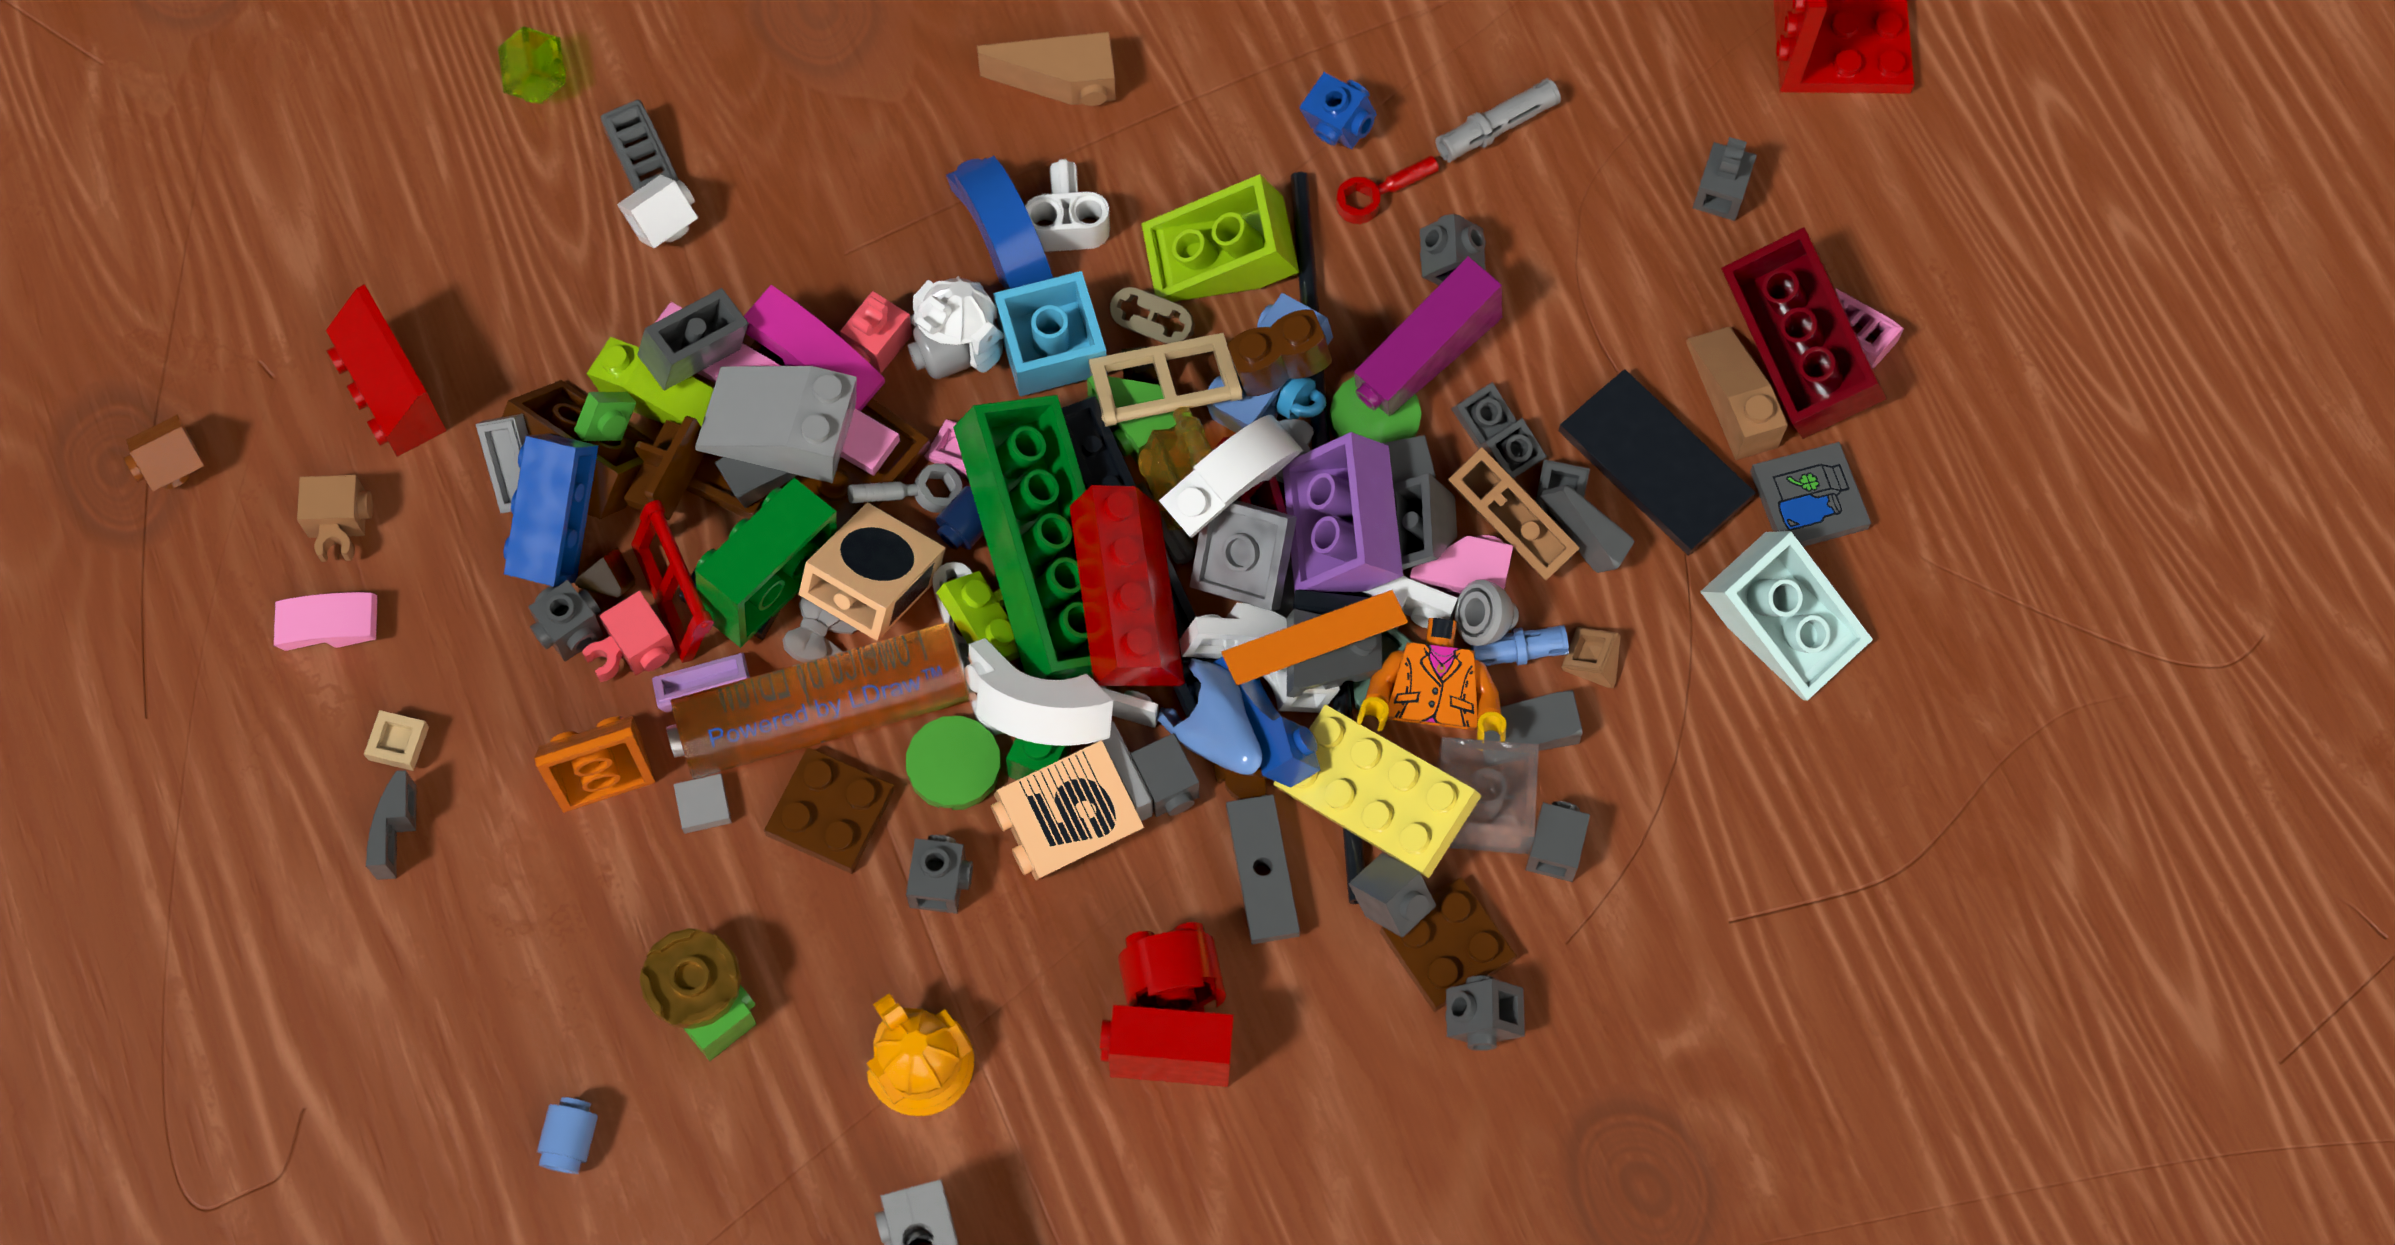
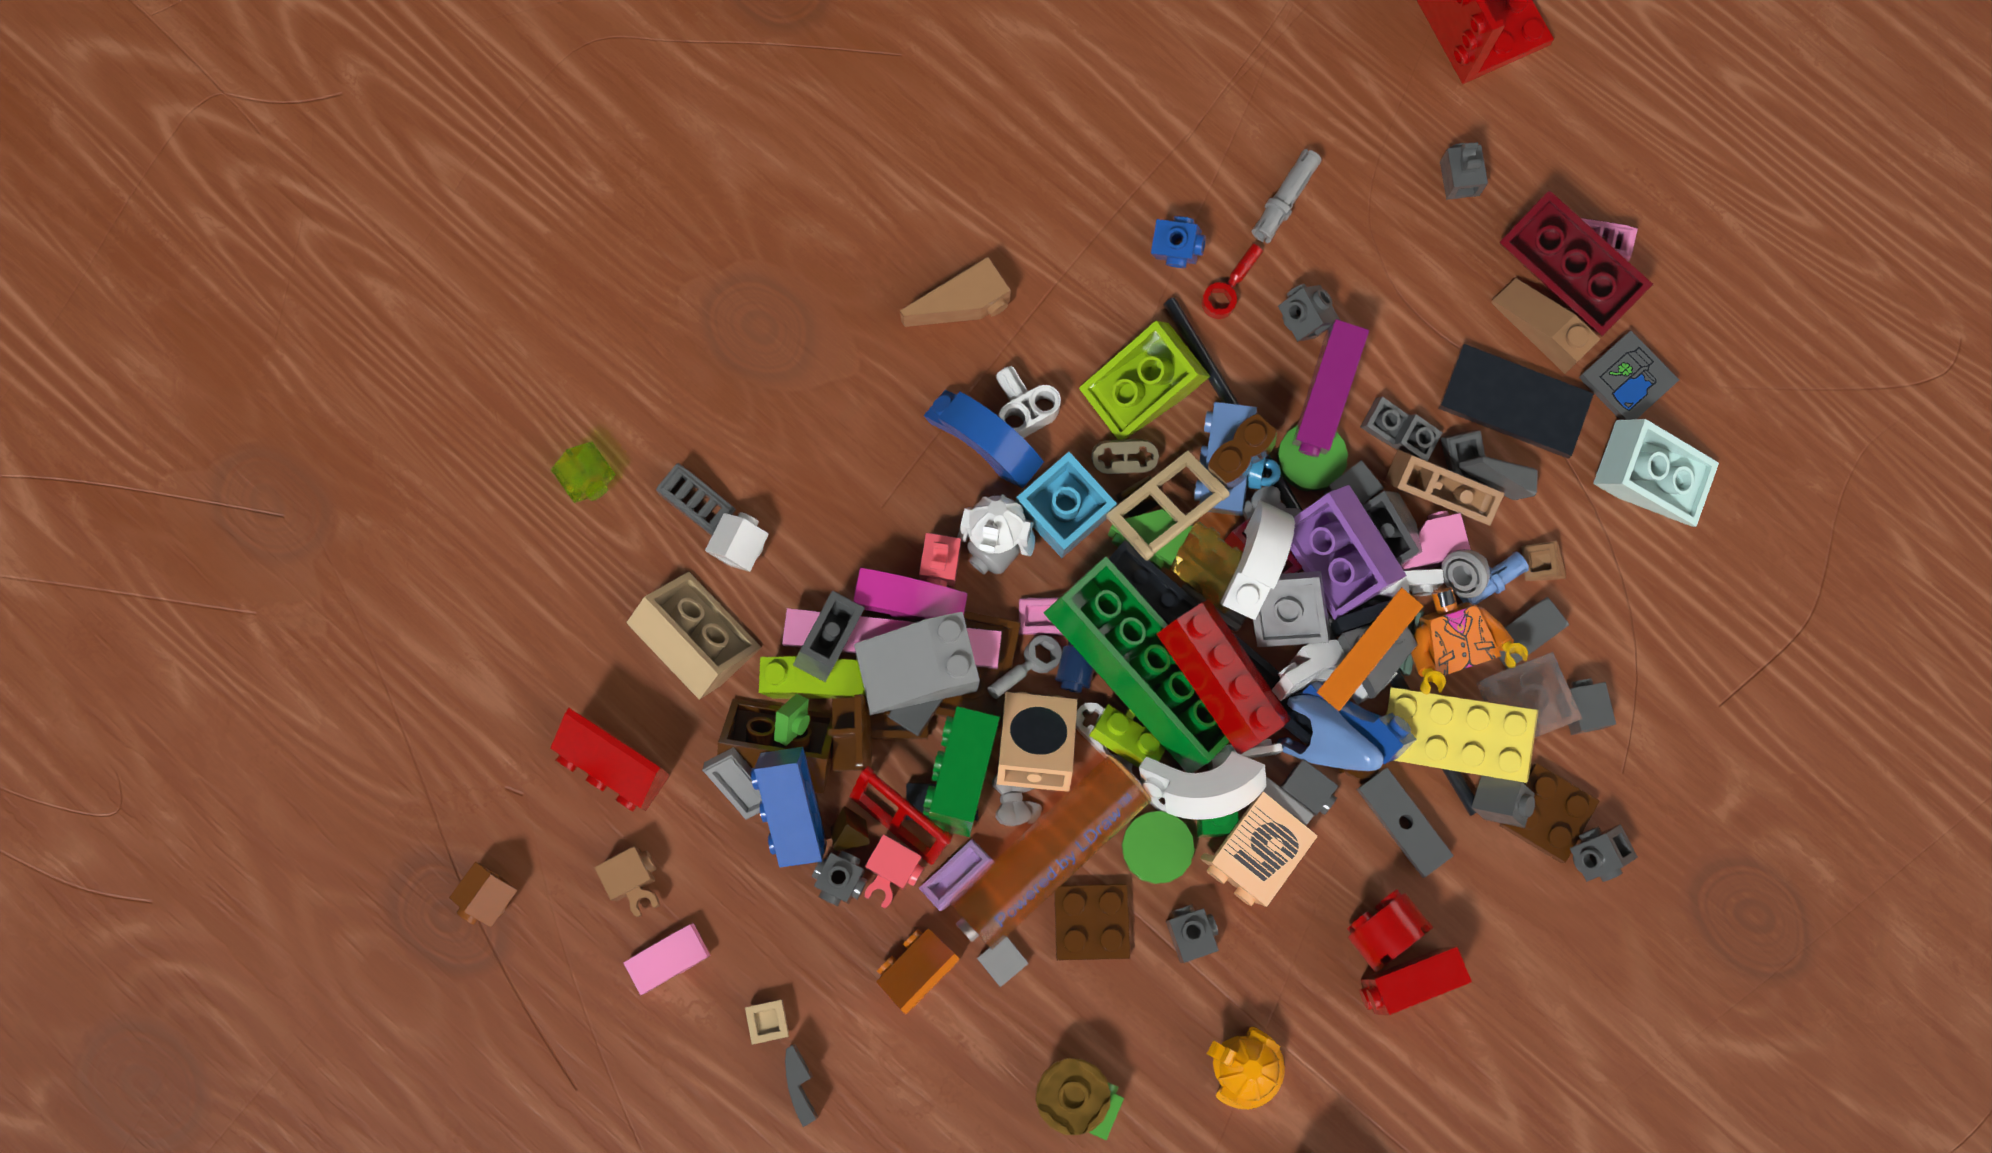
camera: 30 degrees left, 10 degrees up
none -> tan slope [627,572,761,700]

